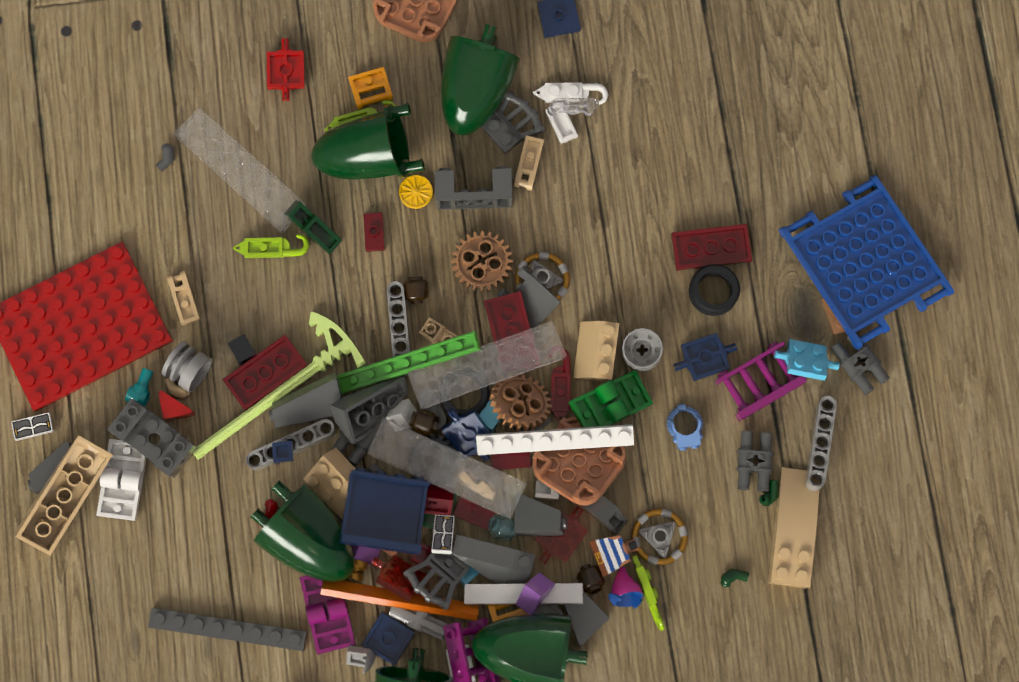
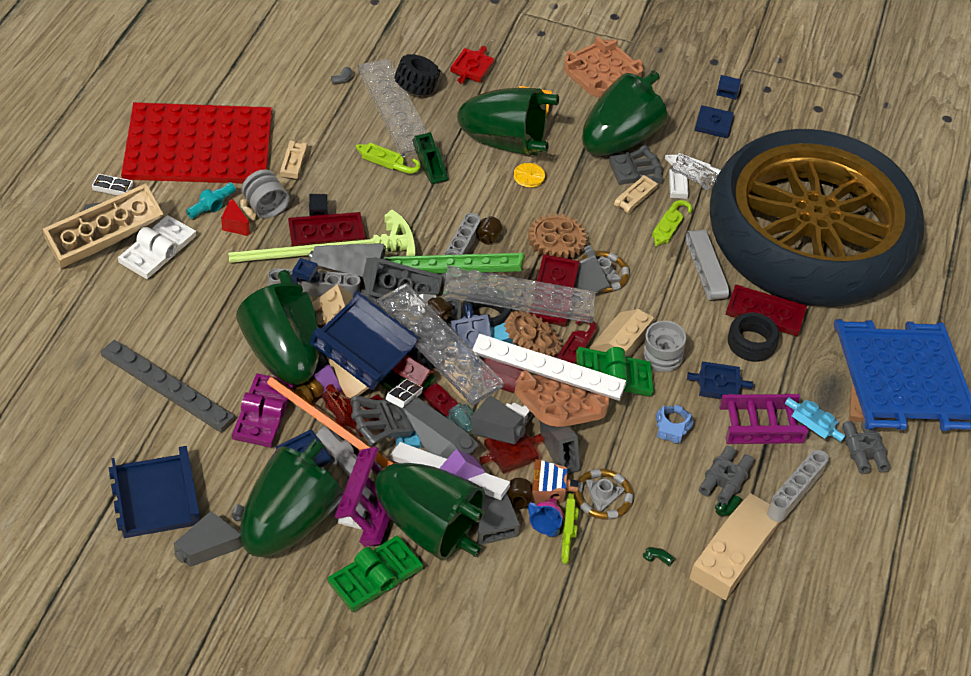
camera: 20 degrees right, 30 degrees down
dark grey plate [107,398,198,478] -> none
light grey plate [346,645,376,674] -> none
dark red plate [363,212,385,252] -> none
dark grey plate [435,166,512,210] -> none
none -> black tyre [394,54,440,96]
none -> lime plate [652,200,692,247]
none -> light grey beam [686,229,729,300]
none -> wheel [710,129,924,307]

